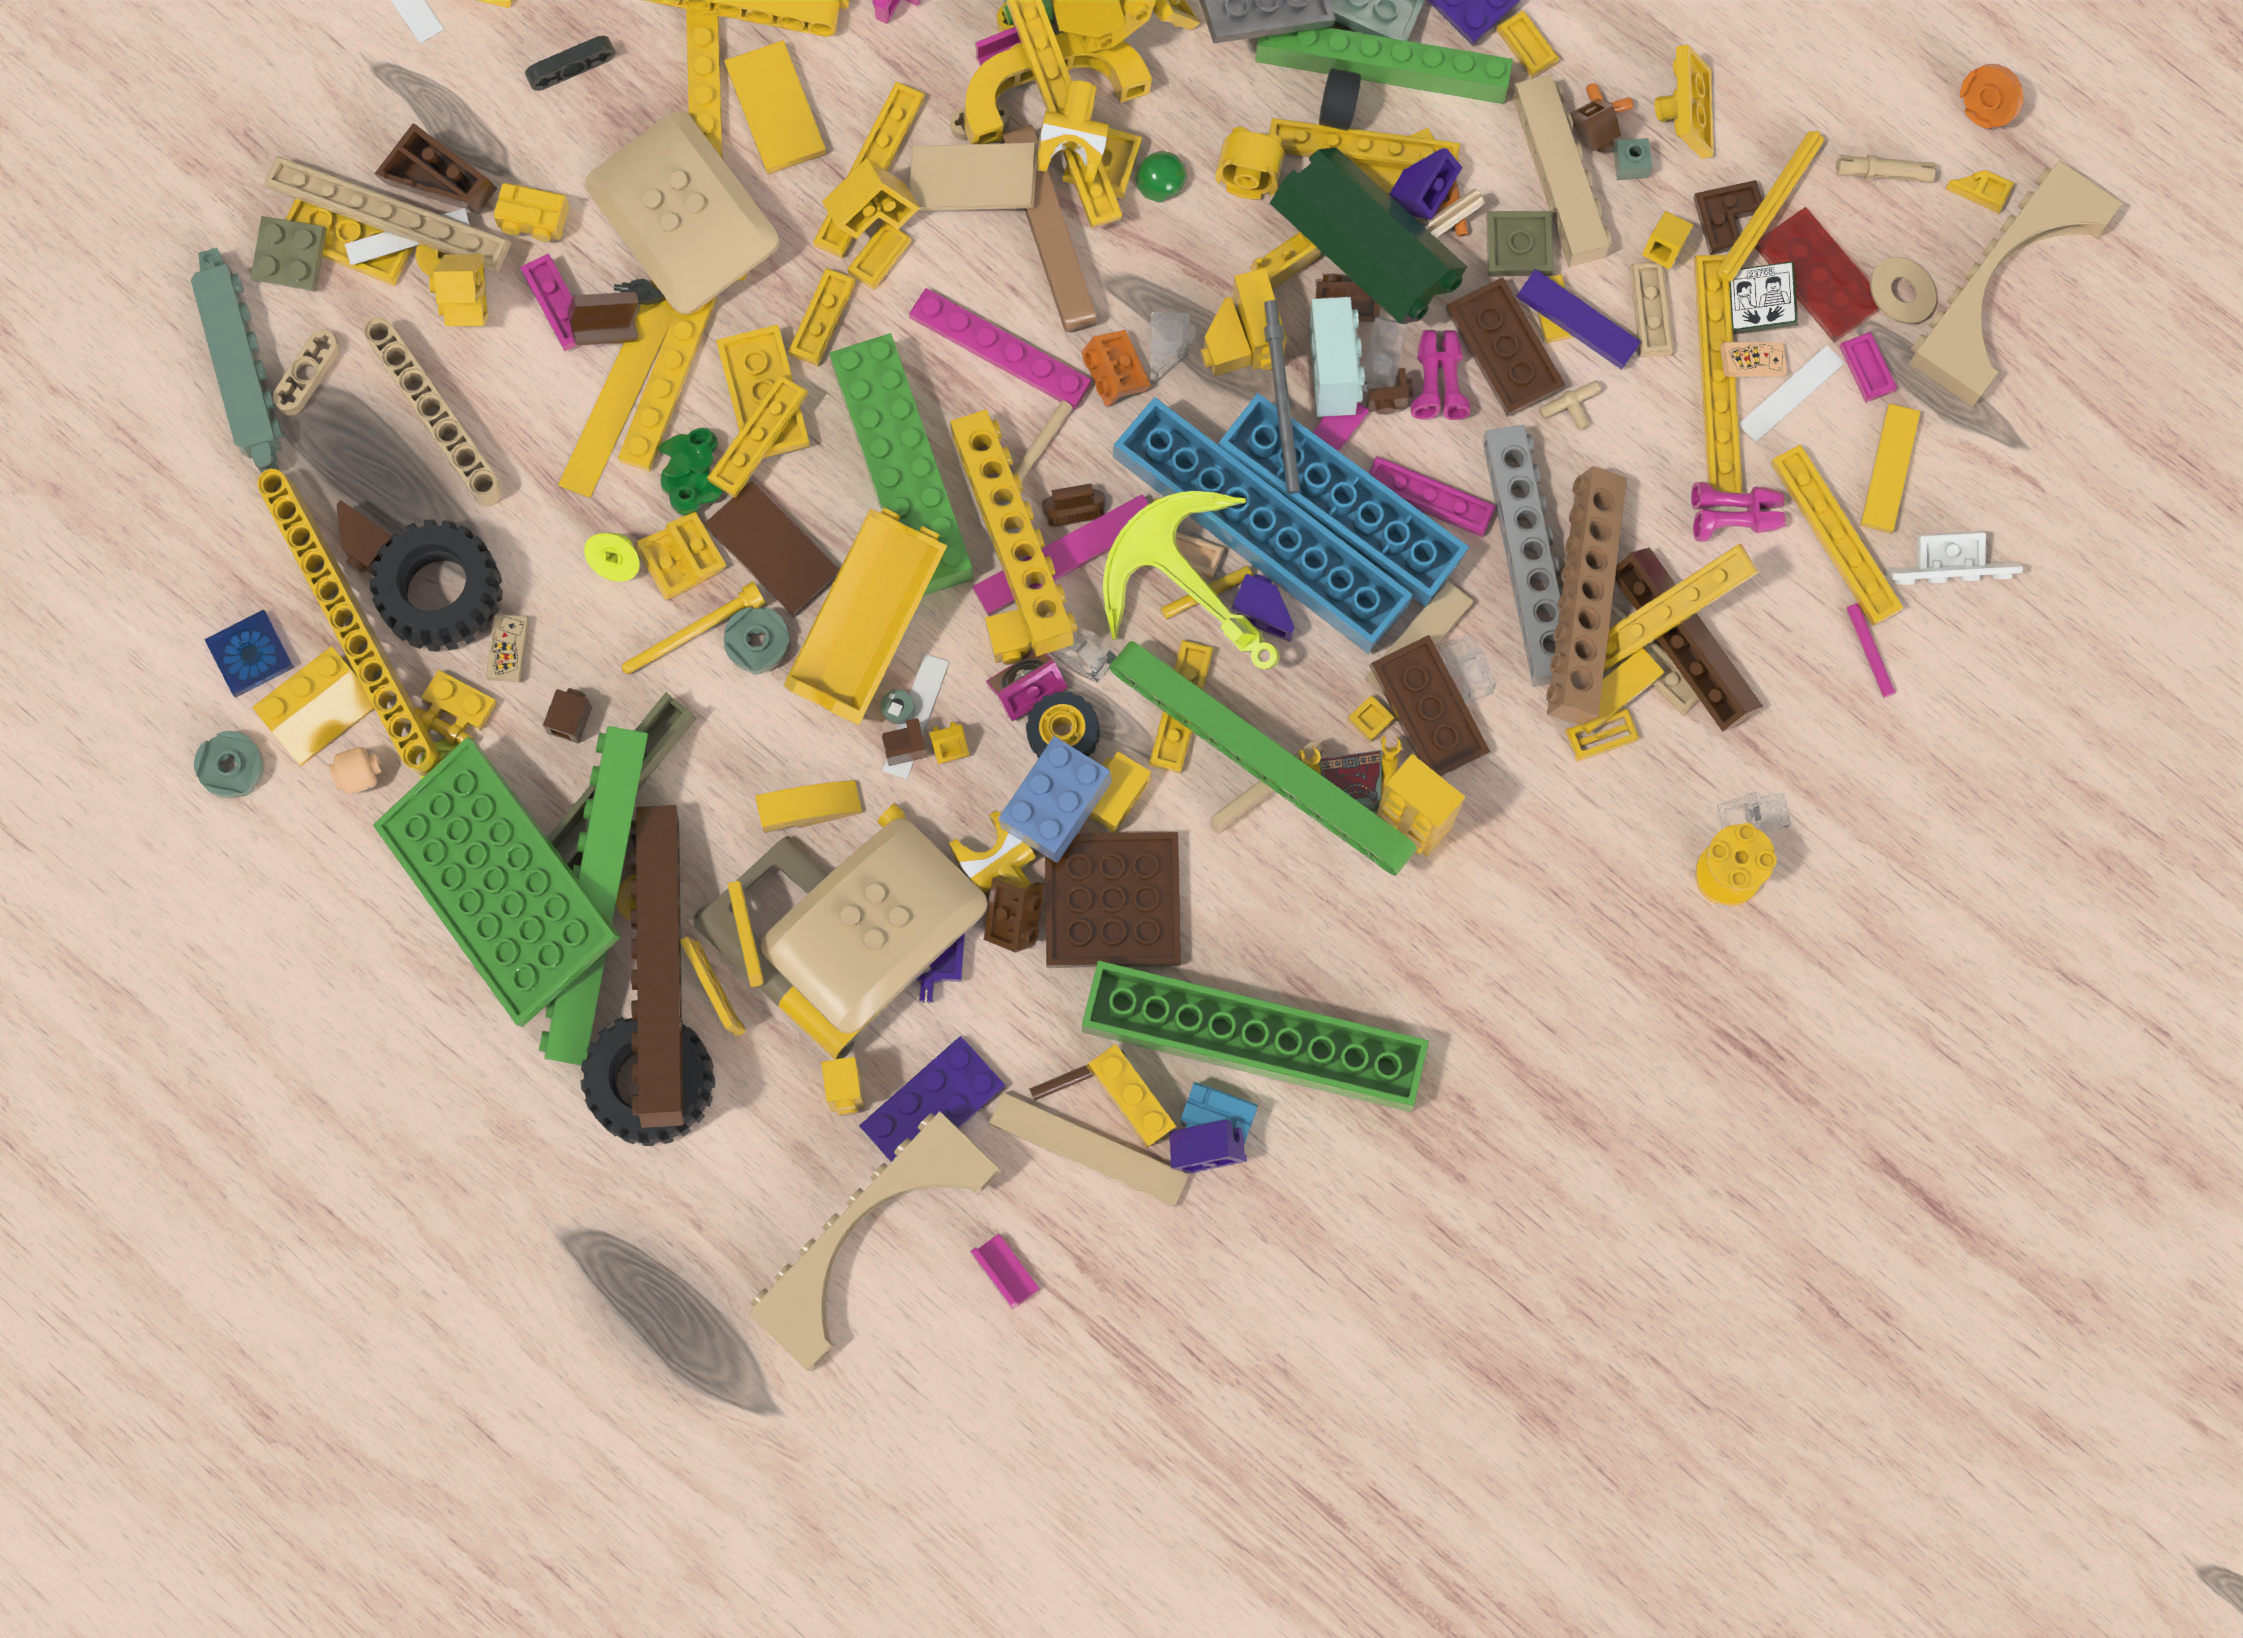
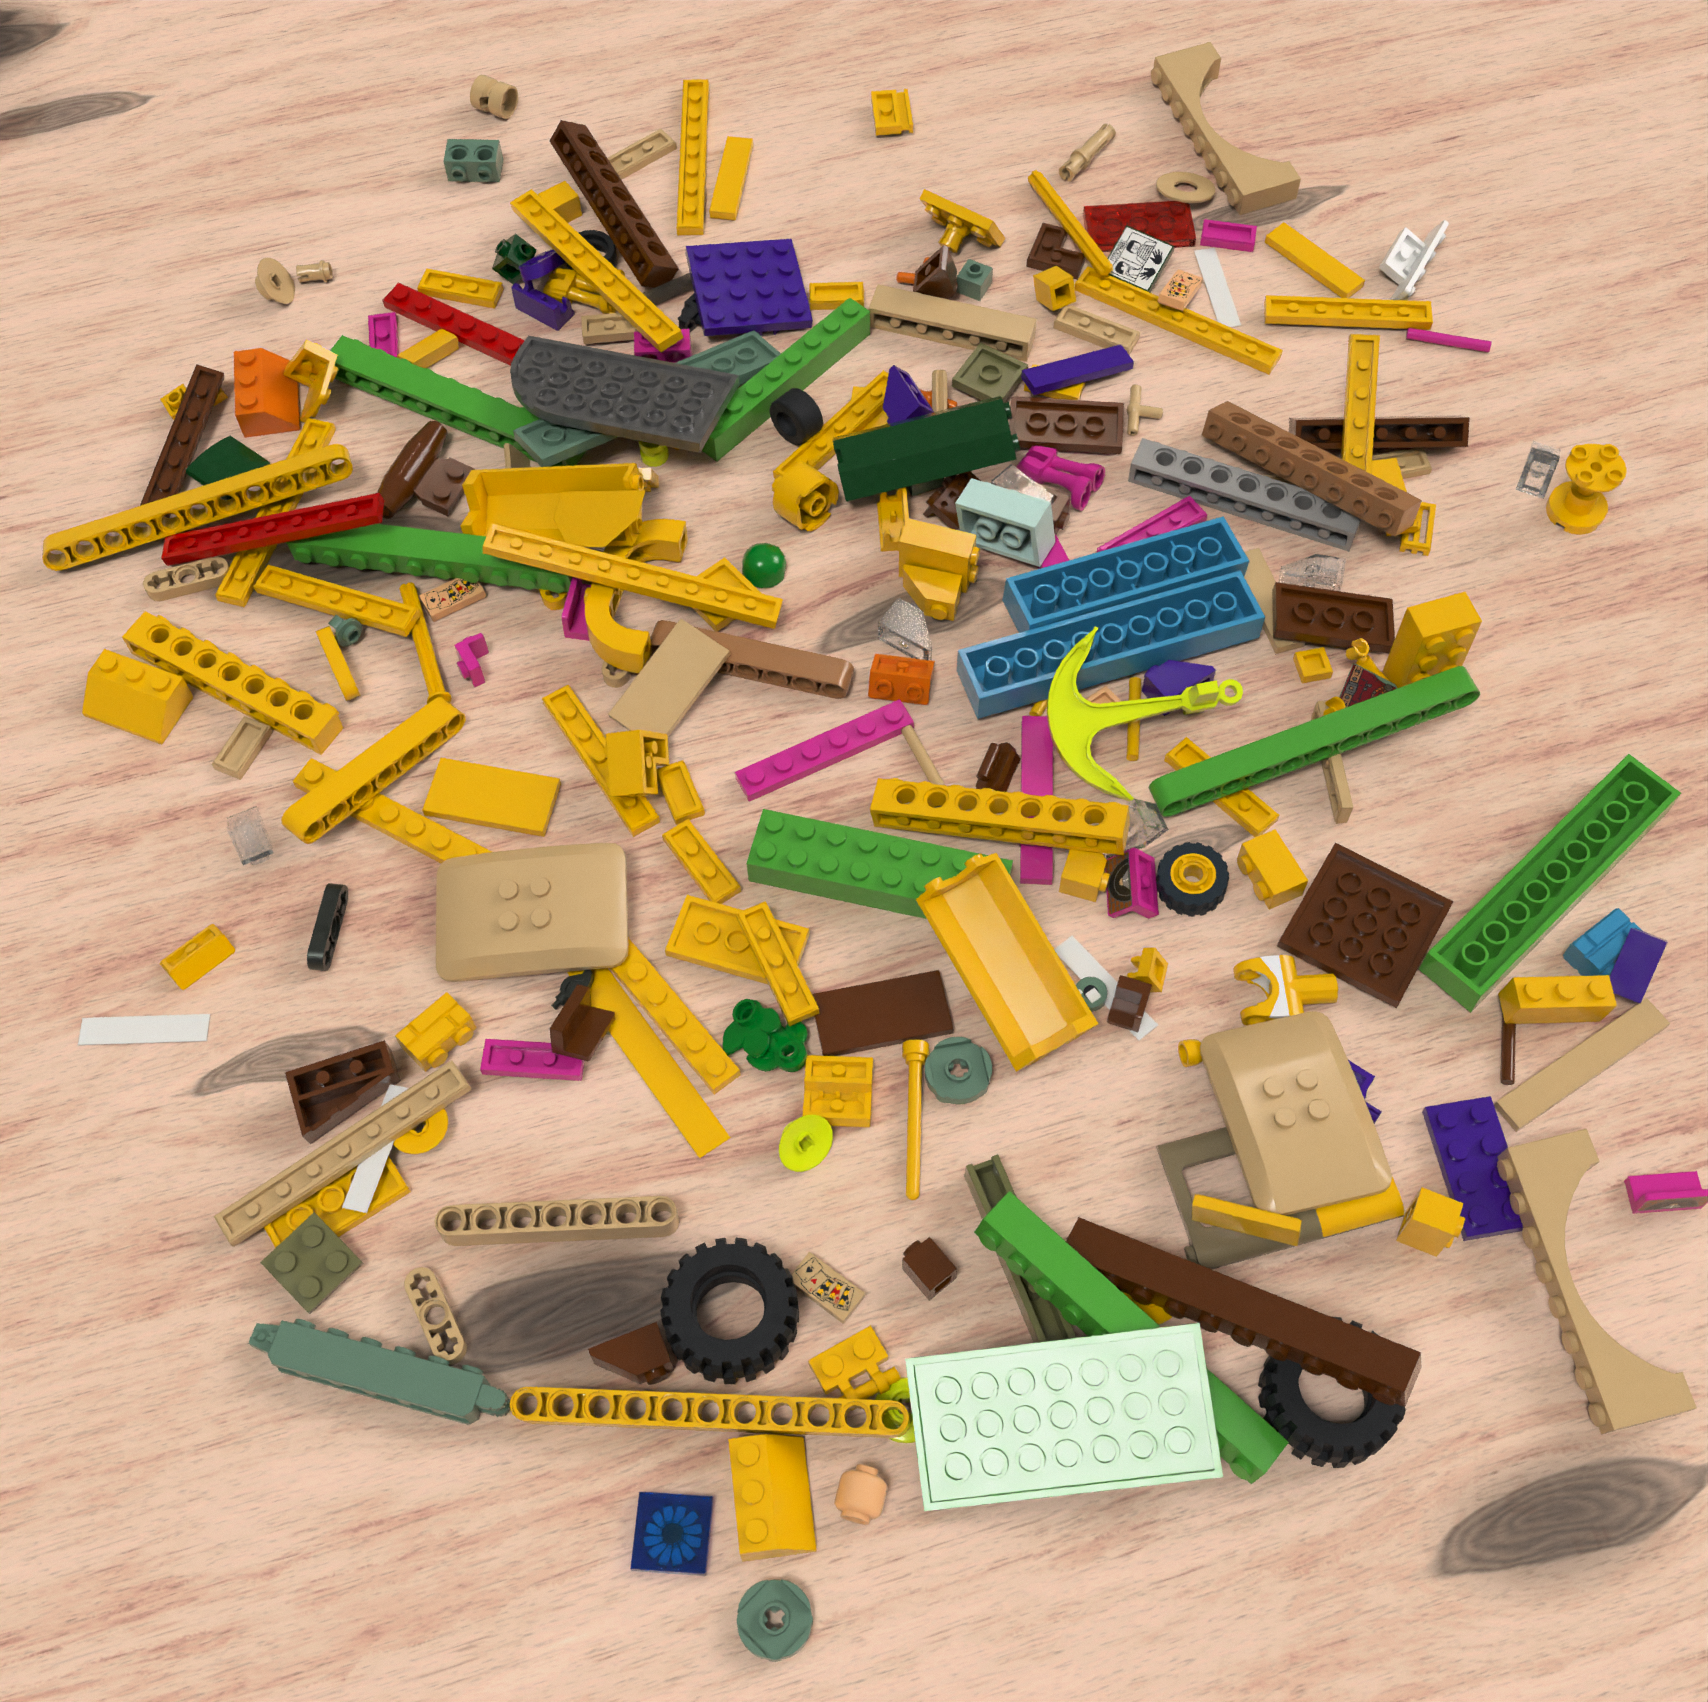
camera: 55 degrees left, 15 degrees down
yellow brick [429,254,488,326] -> none
yellow window [680,937,747,1036] -> none
yellow slope [755,780,863,833] -> none
reddish brown bracket [983,875,1044,953] -> none
medium blue brick [998,736,1112,863] -> none
yellow connector [1037,80,1109,183] -> none
flat silver bar [1264,300,1300,494] -> none
dark pink piece [1691,481,1786,541] -> none
yellow tile [1945,170,2014,214] -> none
orange tile [1960,64,2024,129] -> none

